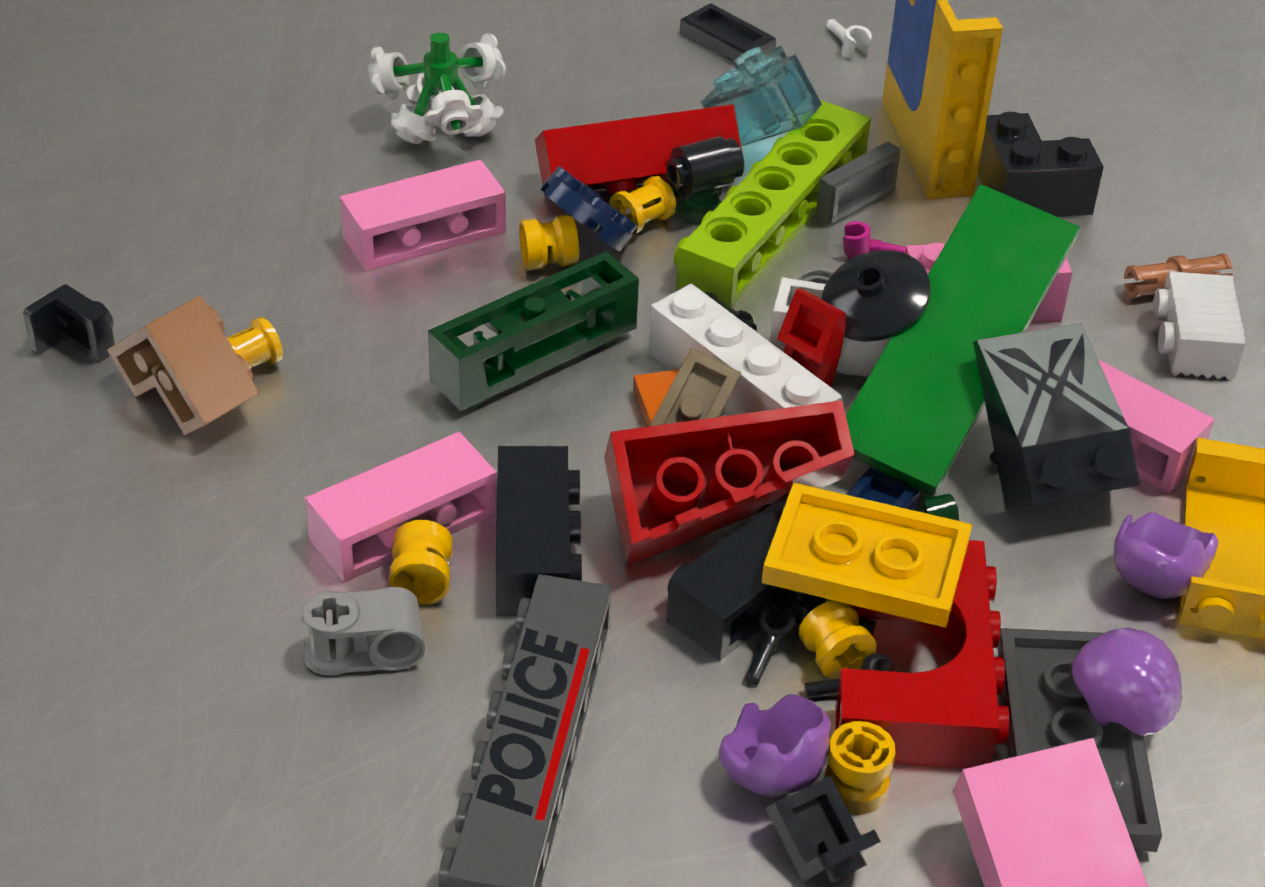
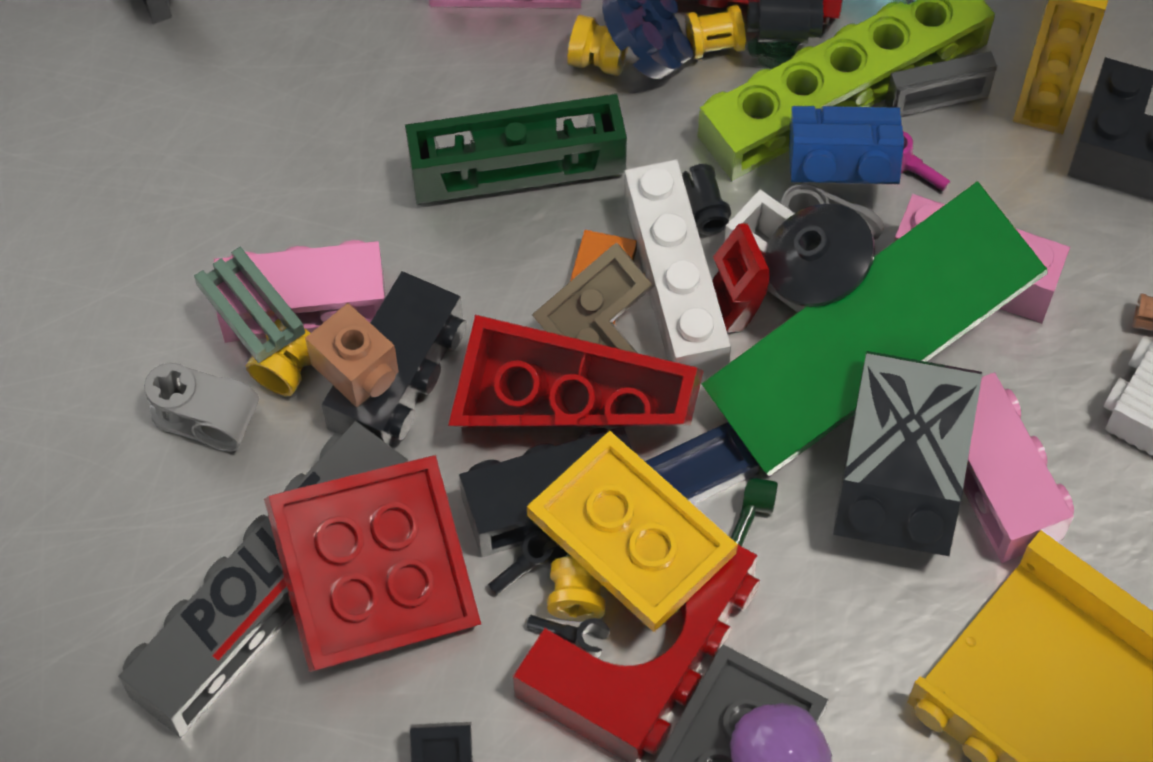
camera: 30 degrees right, 20 degrees up
medium nougat brick [107,295,259,435] -> none
yellow bush [227,317,283,369] -> none
medium lavender hair [718,694,831,798] -> none
yellow wheel [824,721,896,814] -> none
medium lavender hair [1114,512,1219,599] -> none
none -> sand green tile [194,246,305,363]
none -> red plate [264,455,481,672]
none -> nougat brick [305,303,399,407]
none -> blue brick [789,106,904,184]

